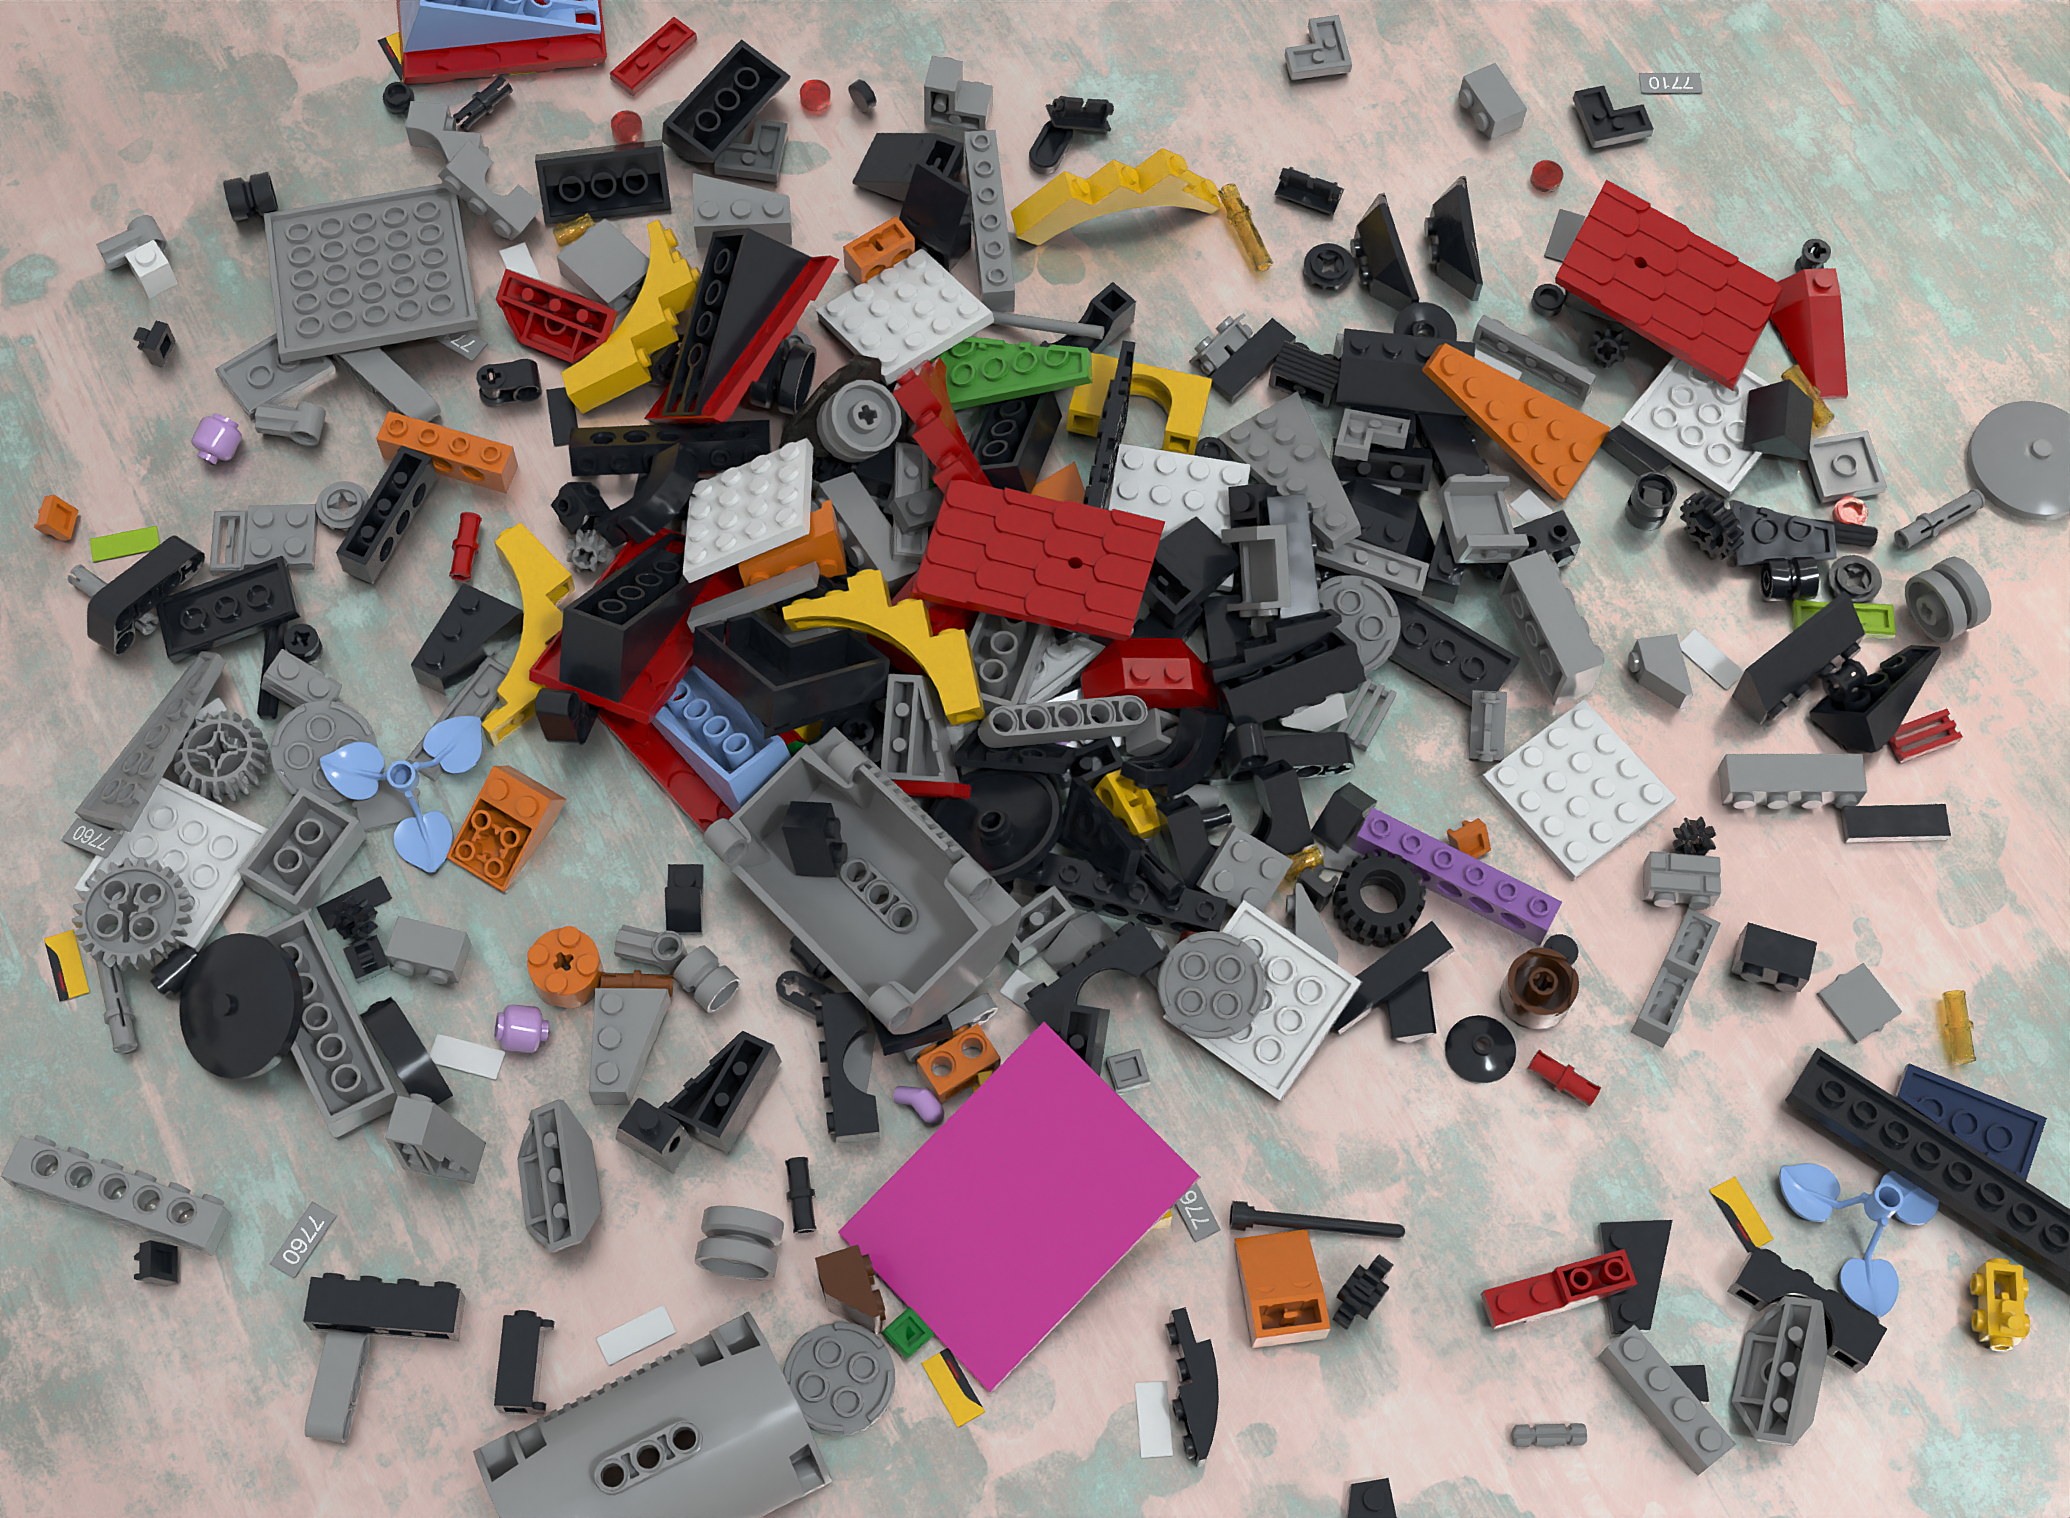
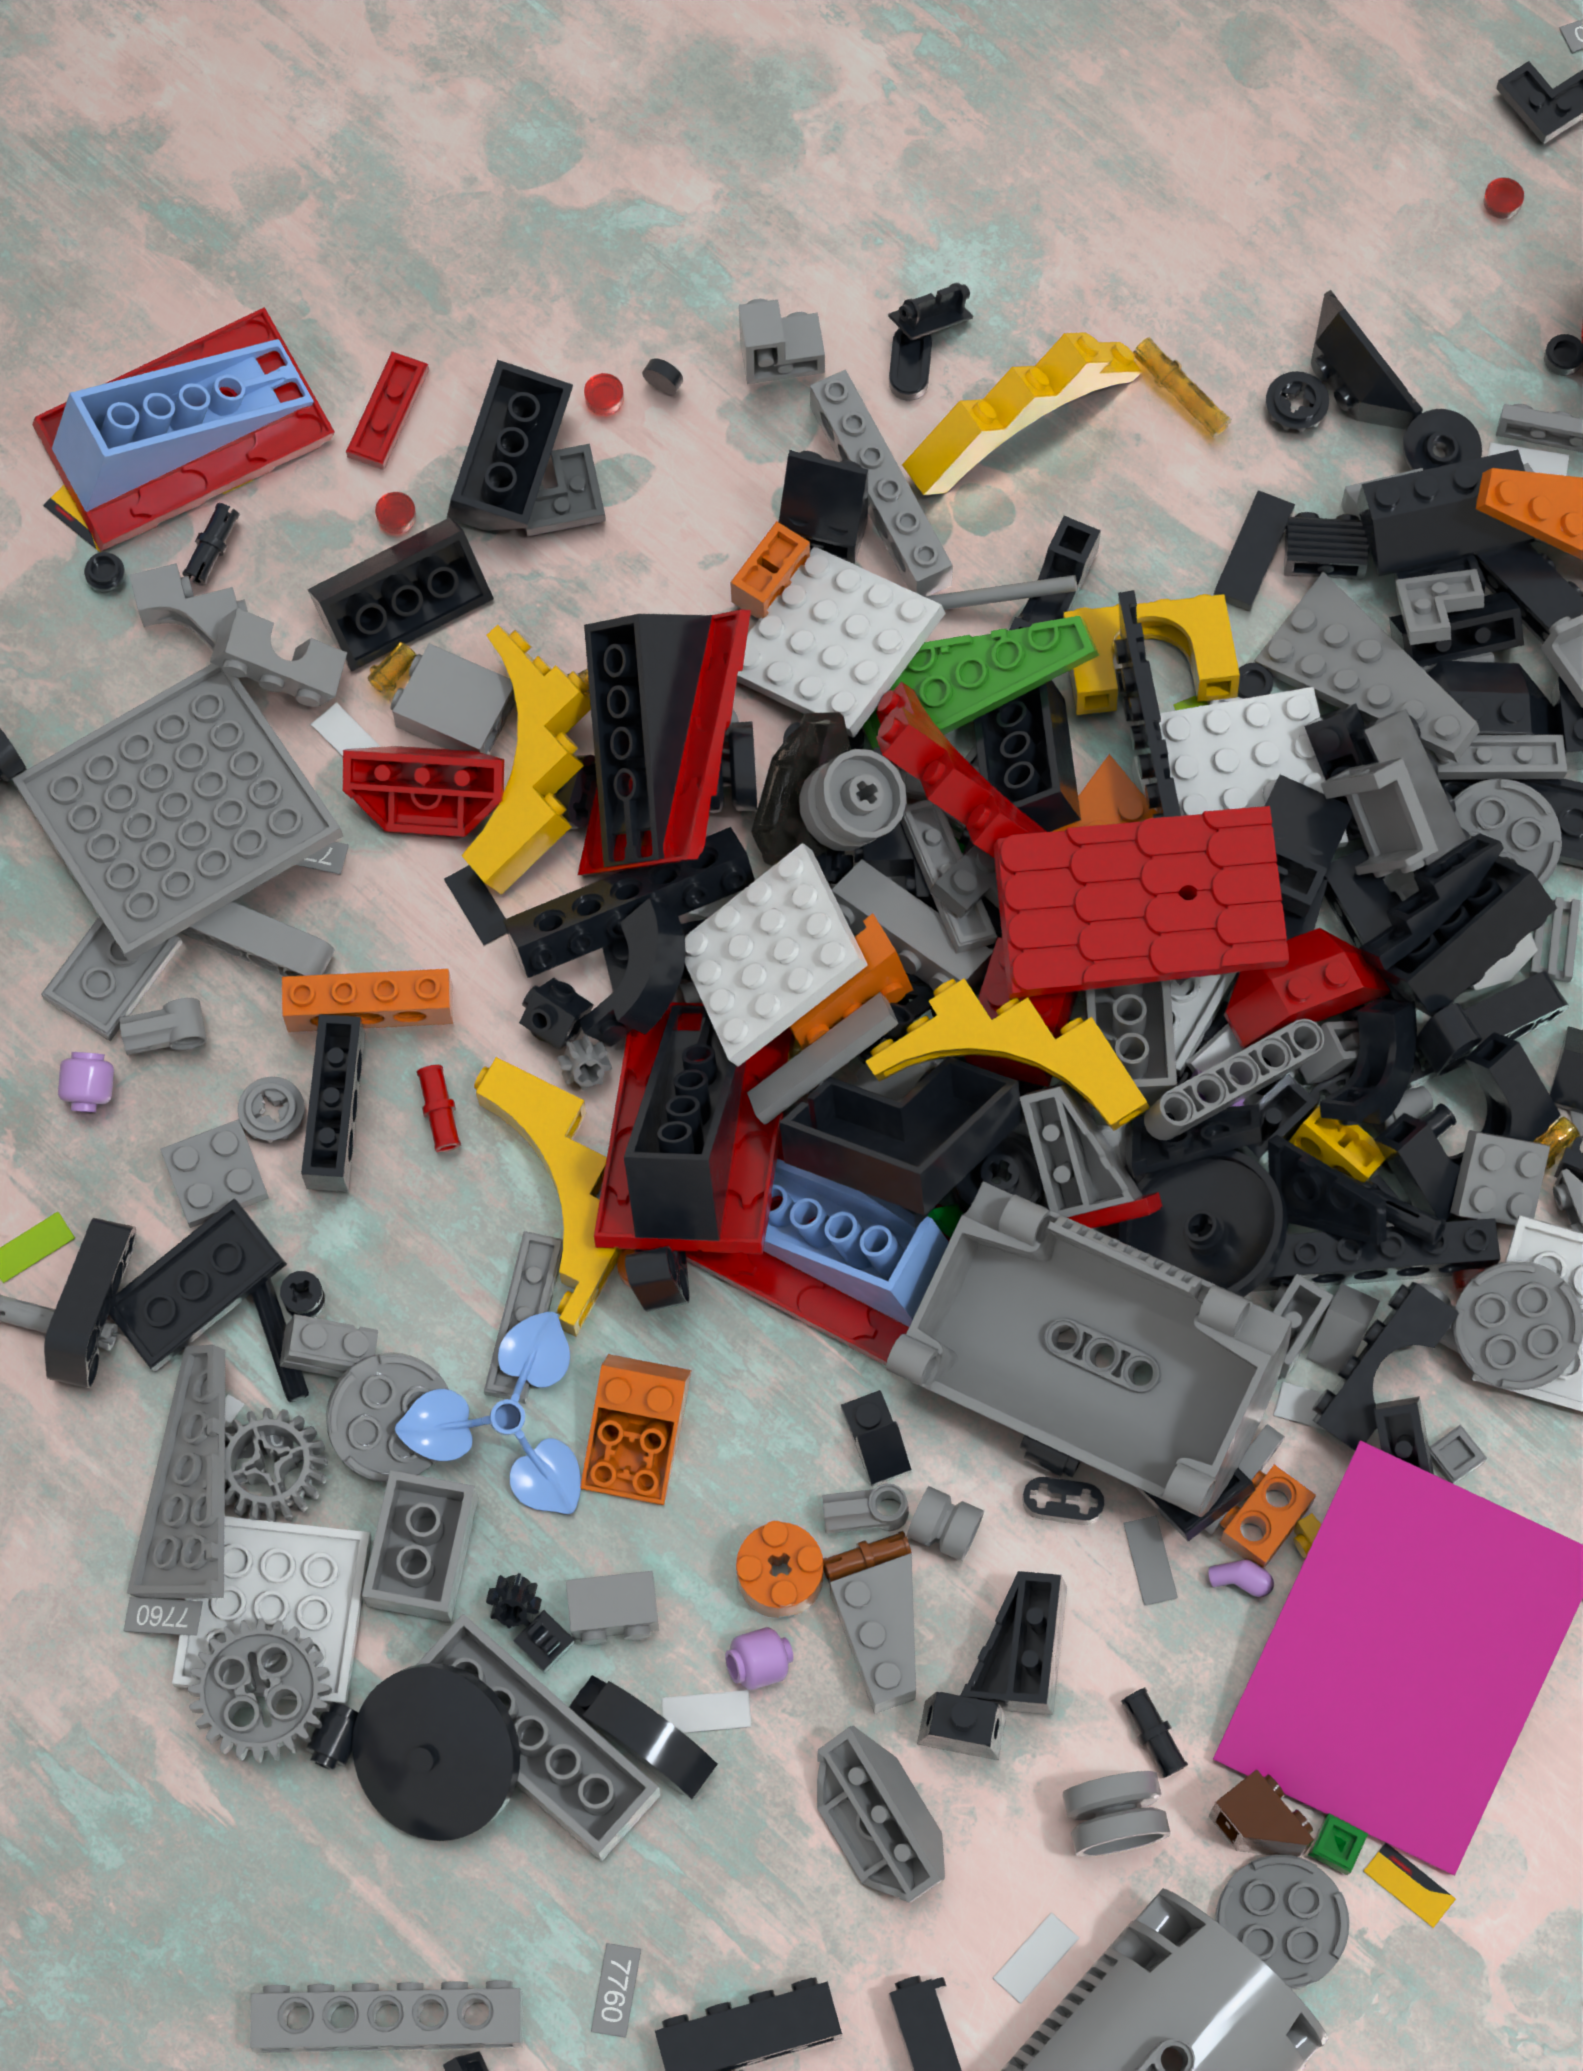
camera: 15 degrees left, 5 degrees up
yellow sticker [44,929,90,1002] -> none
light grey pin [96,958,137,1053] -> none
light grey tile [209,511,248,576] -> none
black sticker [316,876,392,930] -> none
light grey piece [352,771,420,832] -> none
light grey wedge [385,1094,486,1184] -> none
black wedge [411,583,524,696] -> none
black piece [476,359,542,407] -> none
light grey wedge [693,173,792,248] -> none
black brick [782,801,848,878] -> none
black arch [815,991,880,1143] -> none
black slope [852,133,964,202] -> none
light grey hinge [1189,313,1253,374] -> none
black hinge [1275,166,1344,215] -> none
light grey plate [1285,15,1352,80] -> none
black wedge [1424,176,1483,301] -> none
light grey brick [1459,63,1527,141] -> none
light grey sticker [1544,209,1585,262] -> none

